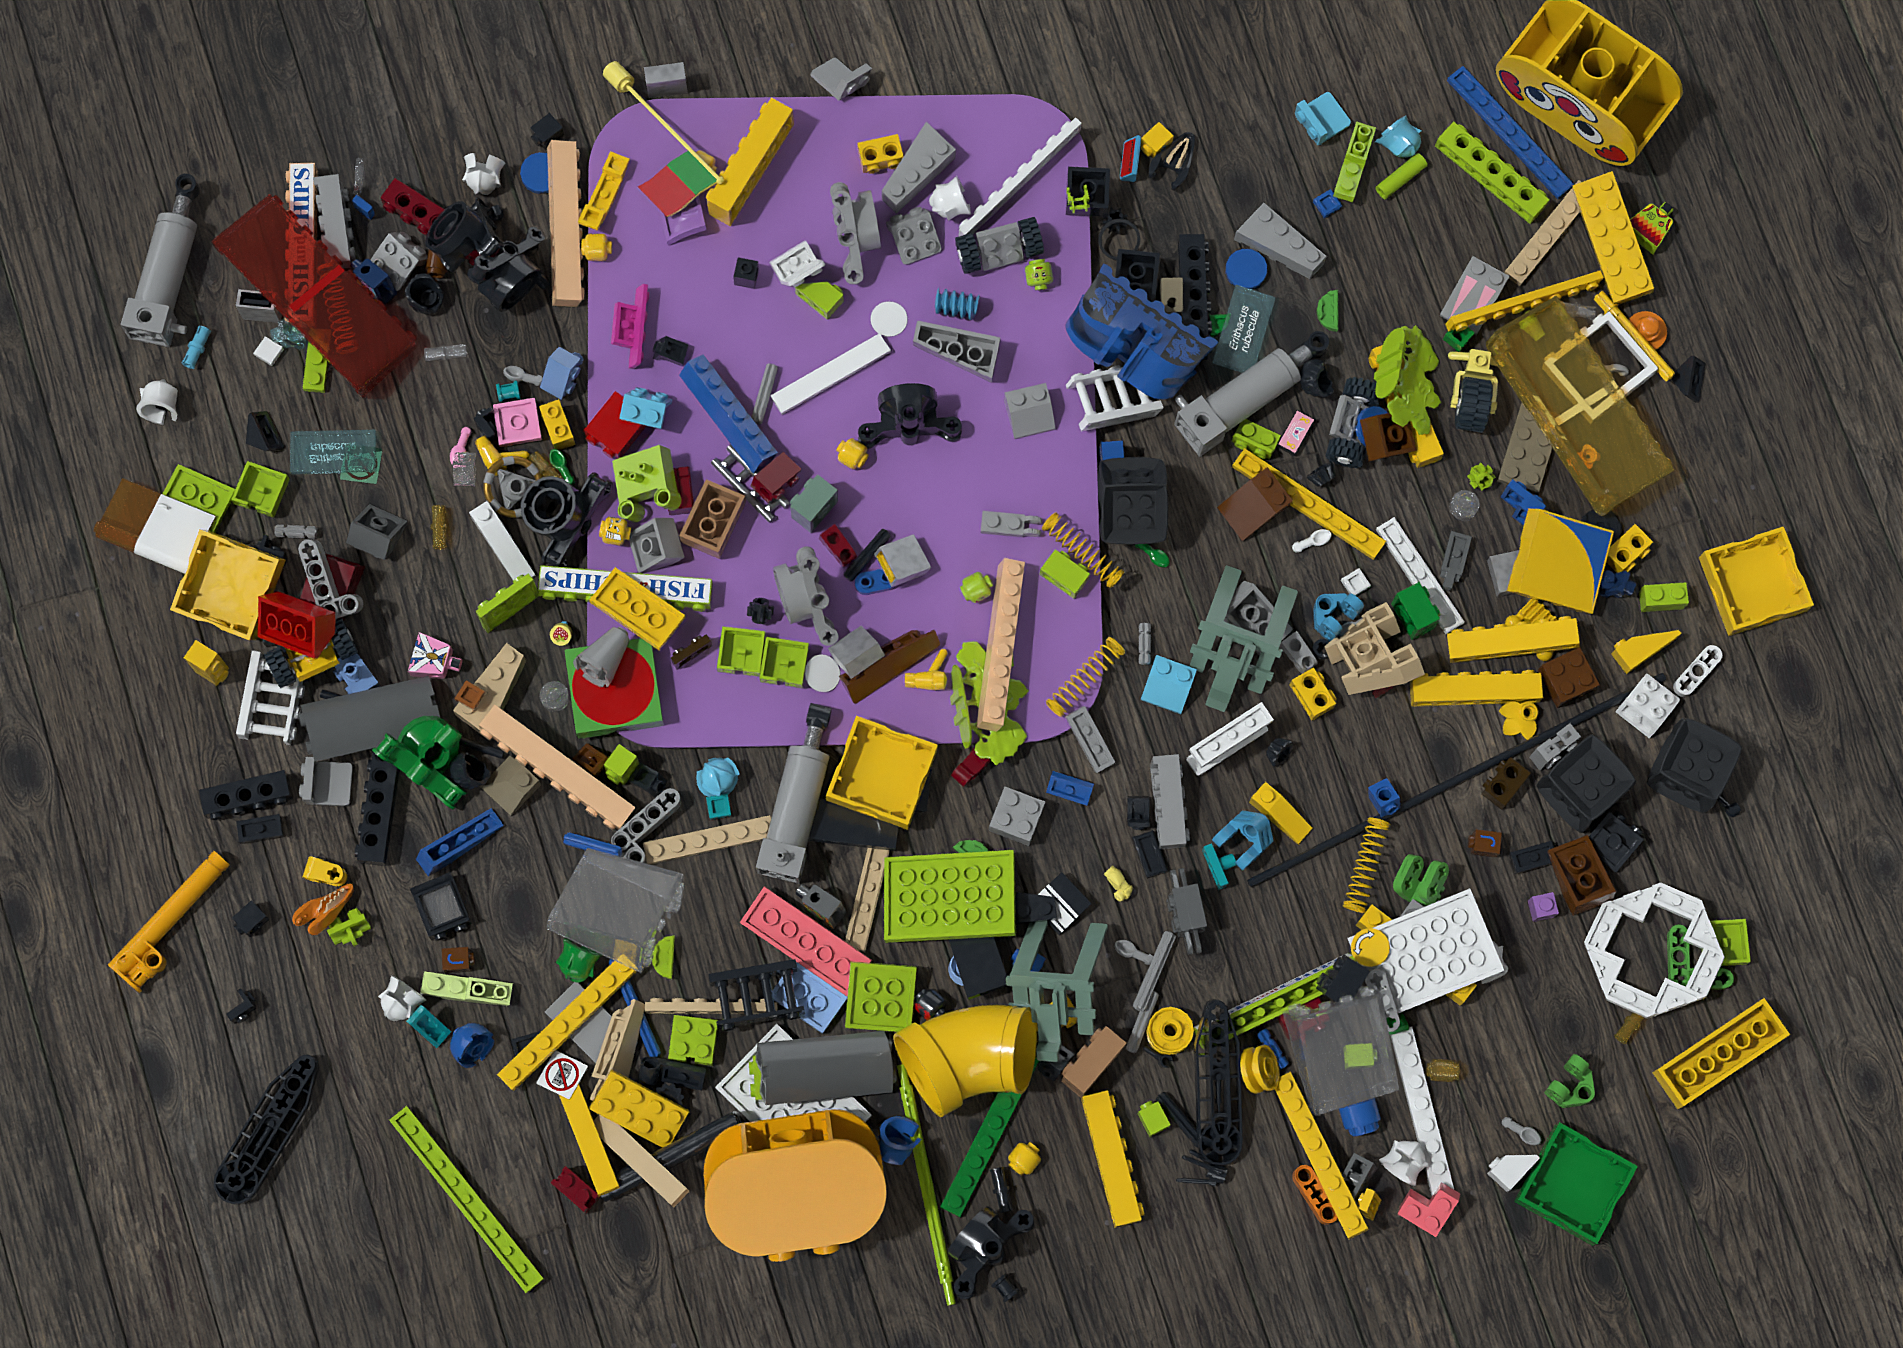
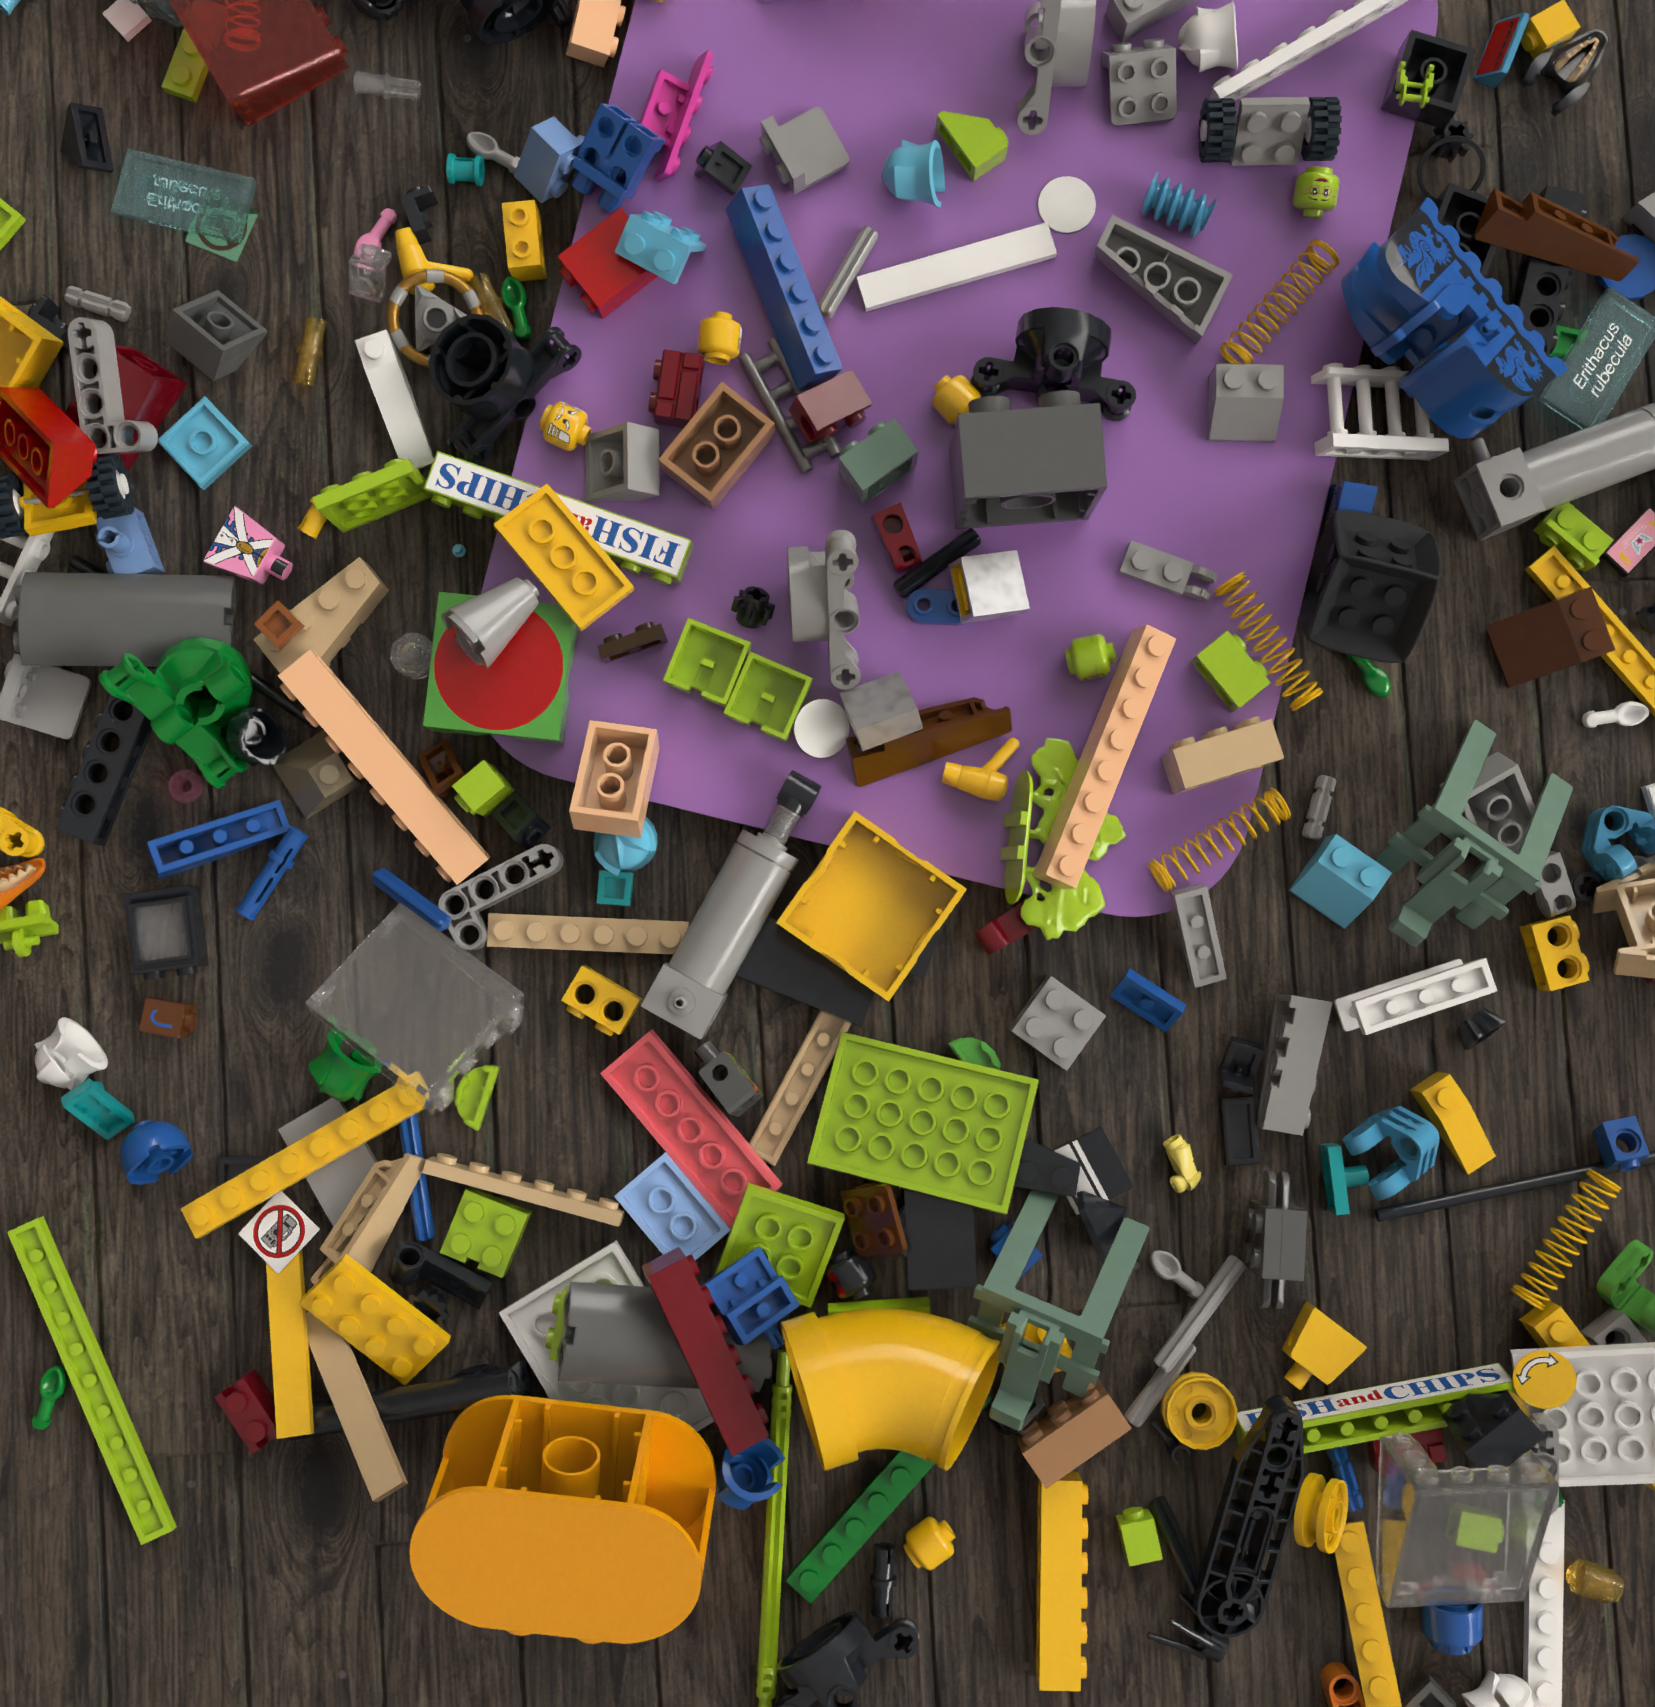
camera: 20 degrees right, 10 degrees up
lime piece [231,461,290,518] -> none
yellowish green slope [420,971,513,1006] -> none
bright pink plate [493,398,542,447] -> none
tile [550,623,572,646] -> none
lime piece [612,445,681,523] -> none
black fence [709,959,805,1031] -> none
black brick [733,257,759,289] -> none
white bracket [769,241,825,287] -> none
dark tan torso [1158,278,1183,316] -> none
none -> green piece [32,1365,67,1430]
none -> medium azure tile [158,396,252,490]
none -> clear pink plate [168,770,203,803]
none -> blue pin [235,825,309,921]
none -> yellow pin [297,494,327,539]
none -> yellow brick [561,965,643,1037]
none -> light nougat brick [569,720,660,838]
none -> blue hips [571,103,666,212]
none -> dark red brick [641,1247,769,1457]
none -> yellow head [697,311,742,365]
none -> blue plate [701,1247,800,1350]
none -> light grey bracket [759,107,849,195]
none -> reddish brown bracket [840,1180,907,1257]
none -> medium azure helmet [881,139,945,208]
none -> dark grey brick [949,390,1107,530]
none -> black slope [1077,1191,1127,1266]
none -> tan brick [1161,716,1284,795]
none -> yellow piece [1220,240,1339,364]
none -> yellow torso [1282,1301,1367,1390]
none -> reddish brown wedge [1475,188,1639,282]

